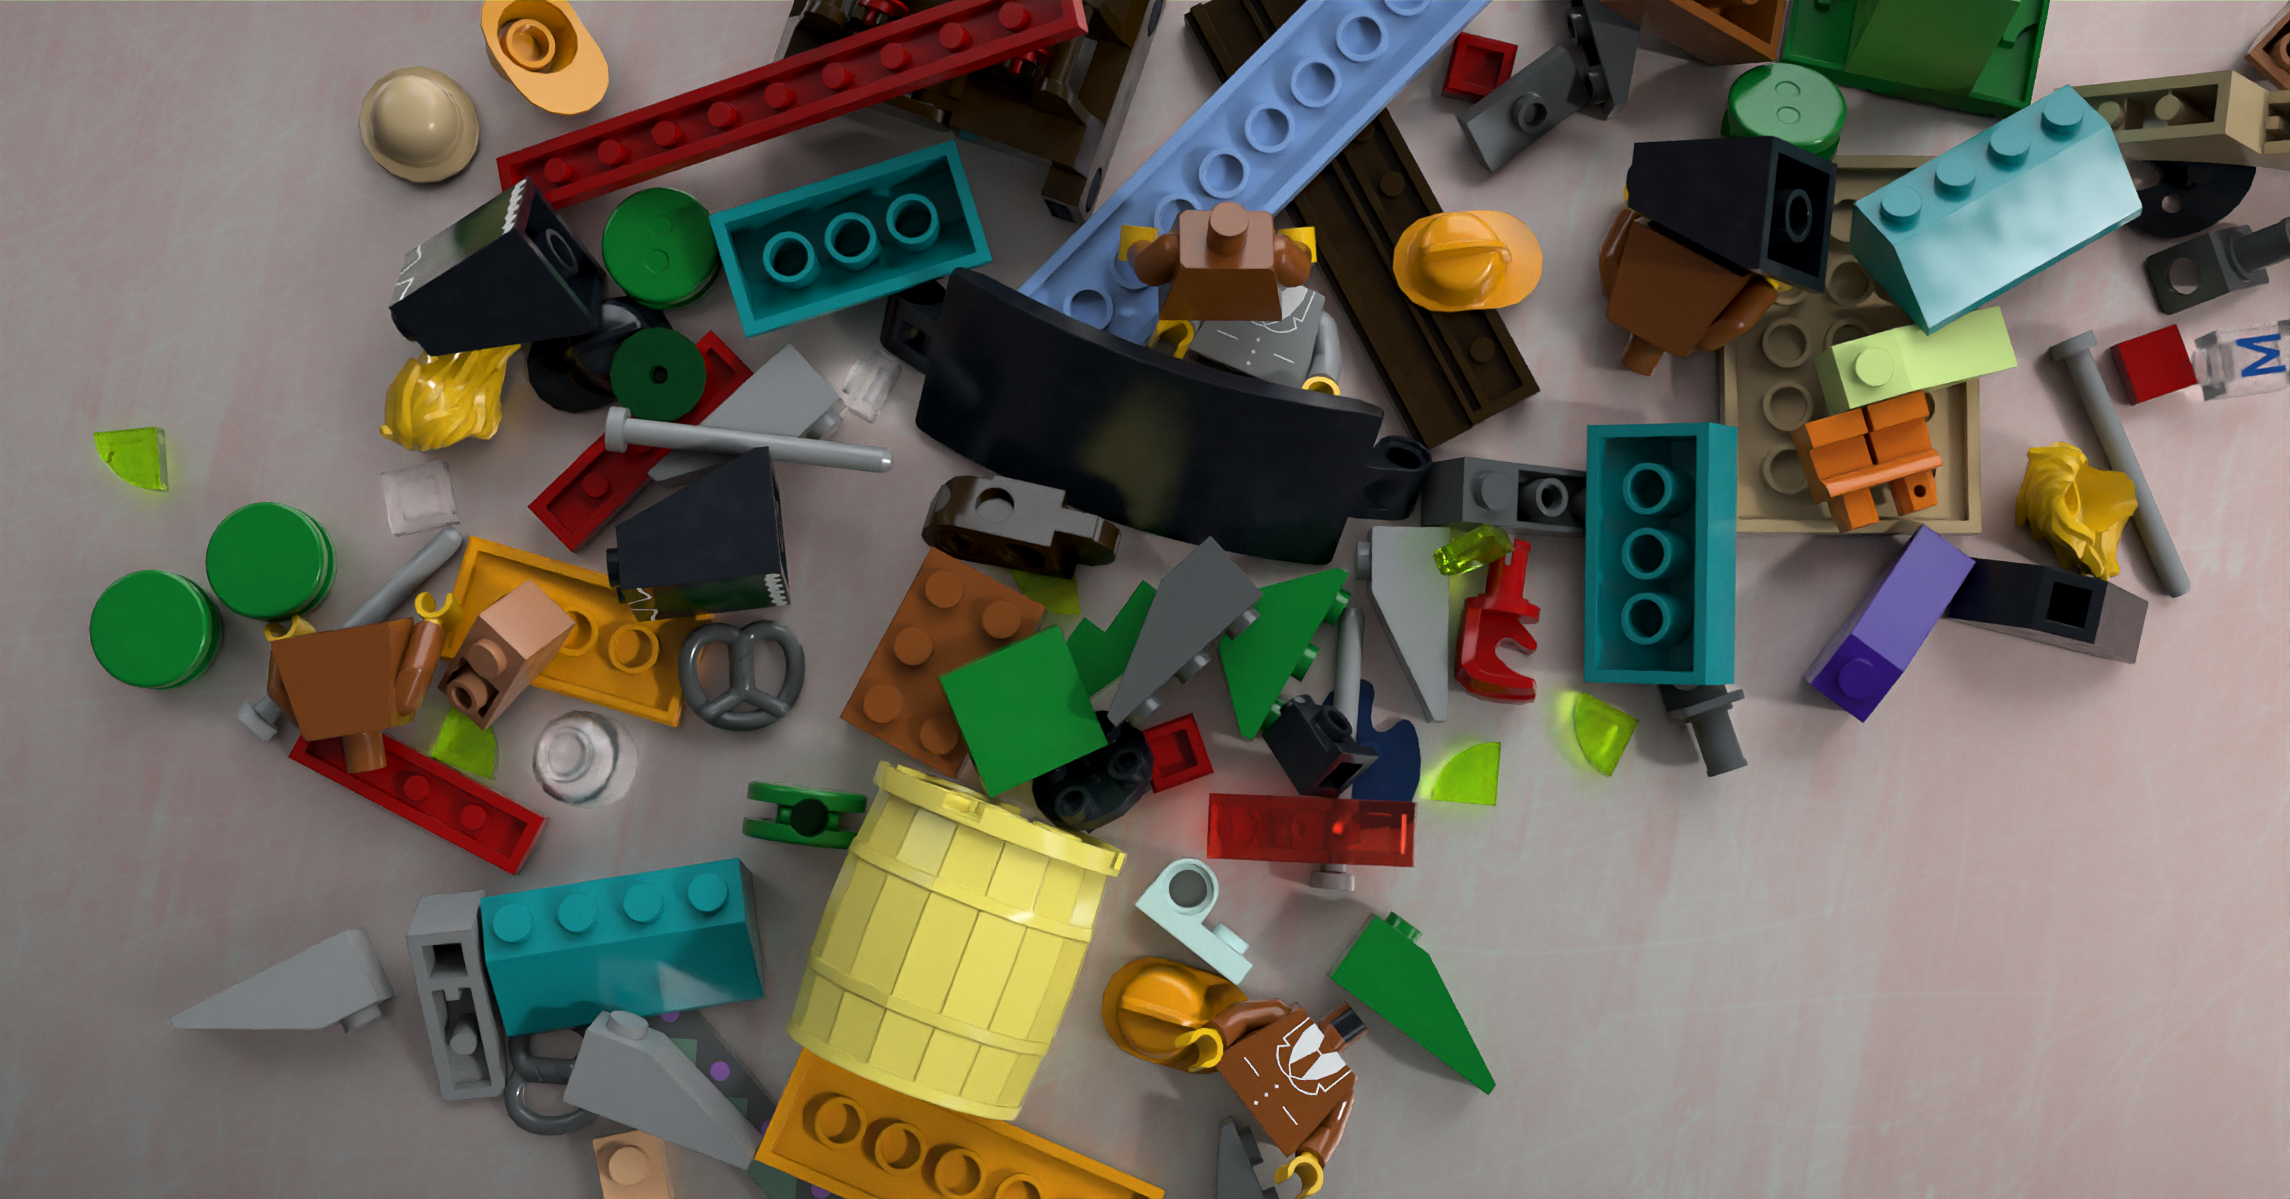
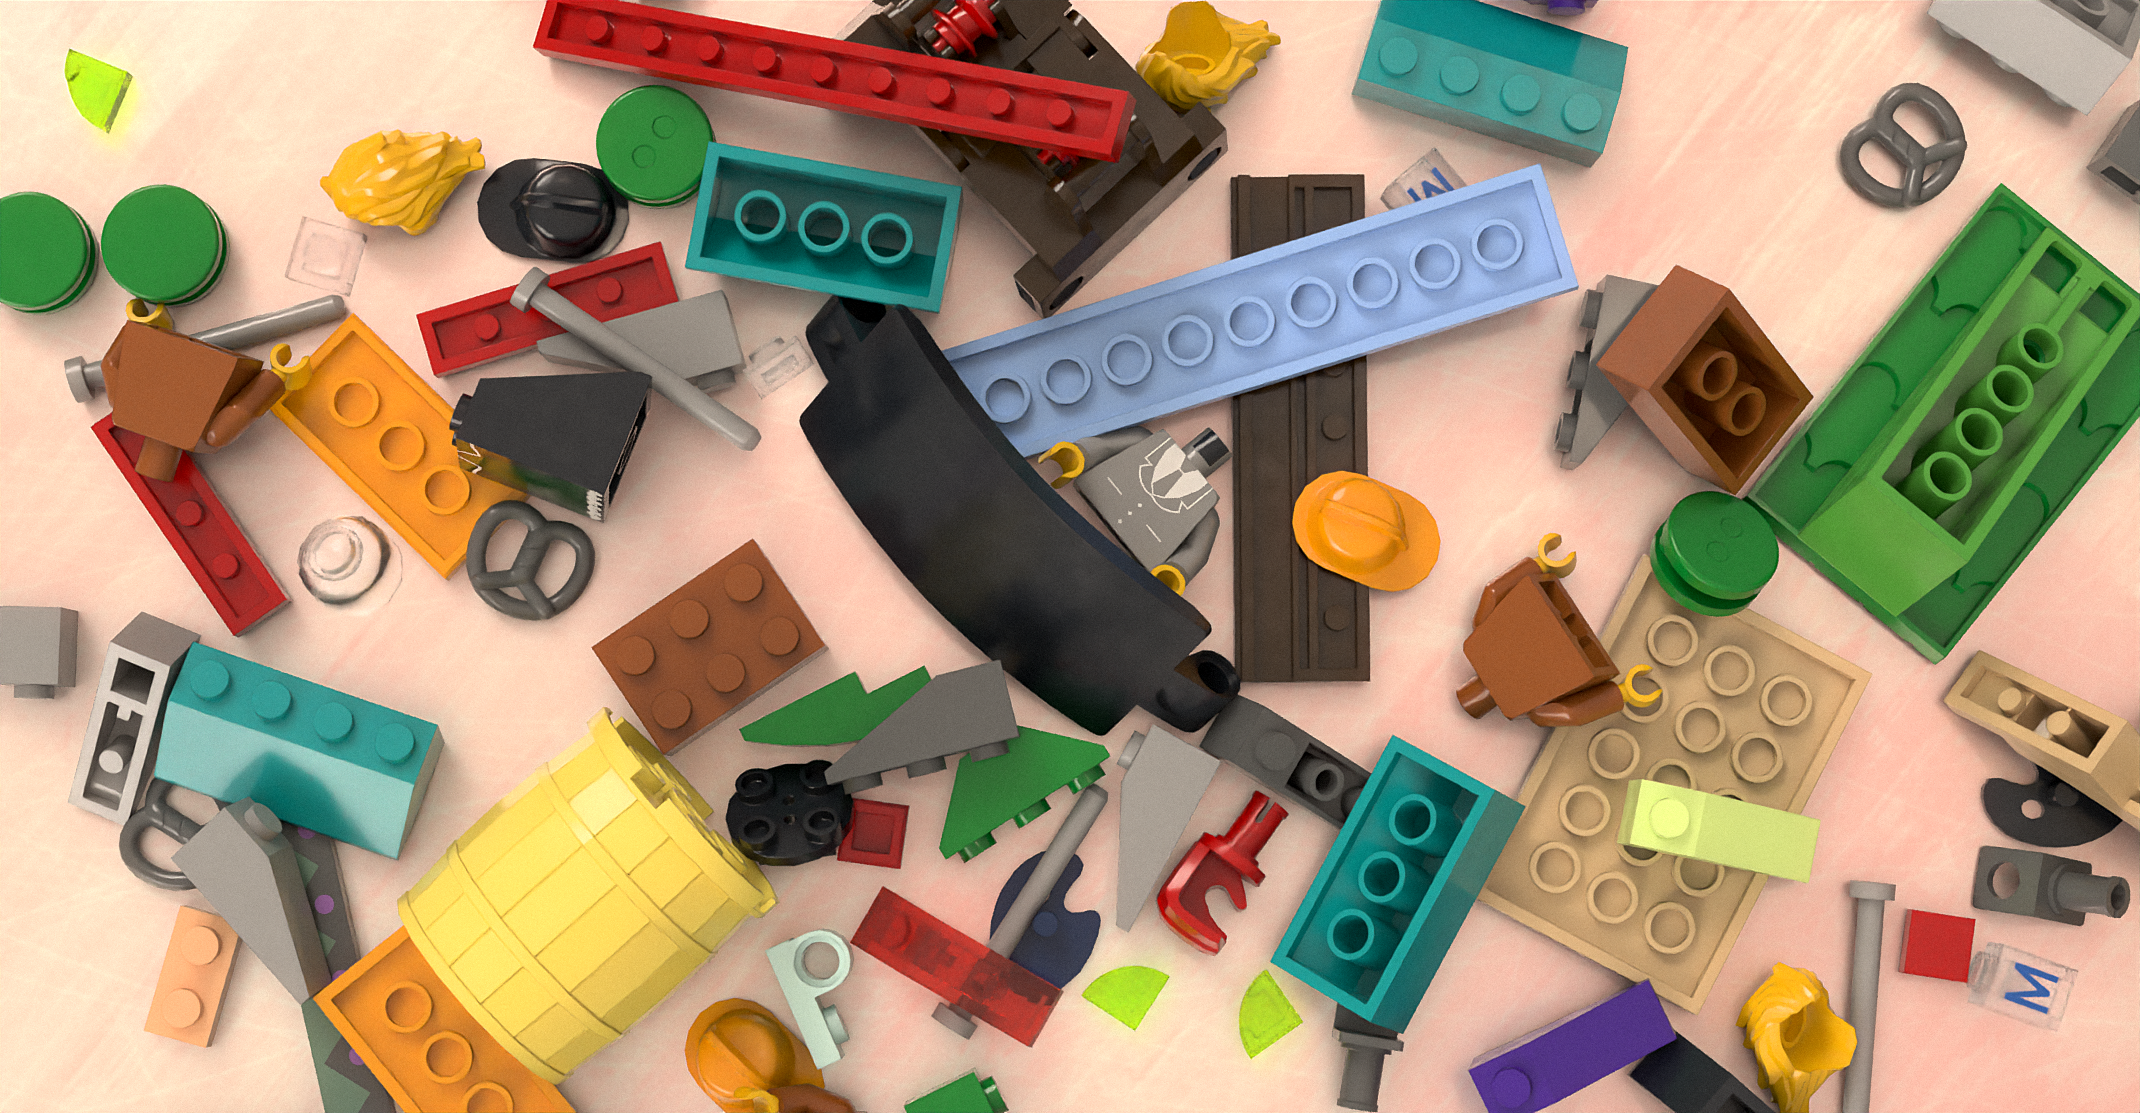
camera: 20 degrees right, 0 degrees up
black slope [388,176,607,357] -> none
clear neon green tile [431,705,500,780] -> none
nougat slope [437,579,576,731] -> none
dark green piece [610,327,707,422] -> none
green head [742,780,868,850] -> none
dark brown piece [921,475,1122,580] -> none
green tile [936,624,1108,798] -> none
clear neon green tile [1010,569,1081,616] -> none
dark orange torso [1118,201,1317,321] -> none
black brick [1261,694,1379,798] -> none
clear neon green tile [1432,523,1515,576] -> none
red tile [1441,32,1518,104] -> none
dark grey plate [1456,44,1590,173] -> none
black slope [1626,135,1838,294] -> none
orange hips [1790,390,1943,533] -> none
teal slope [1849,84,2143,336] -> none

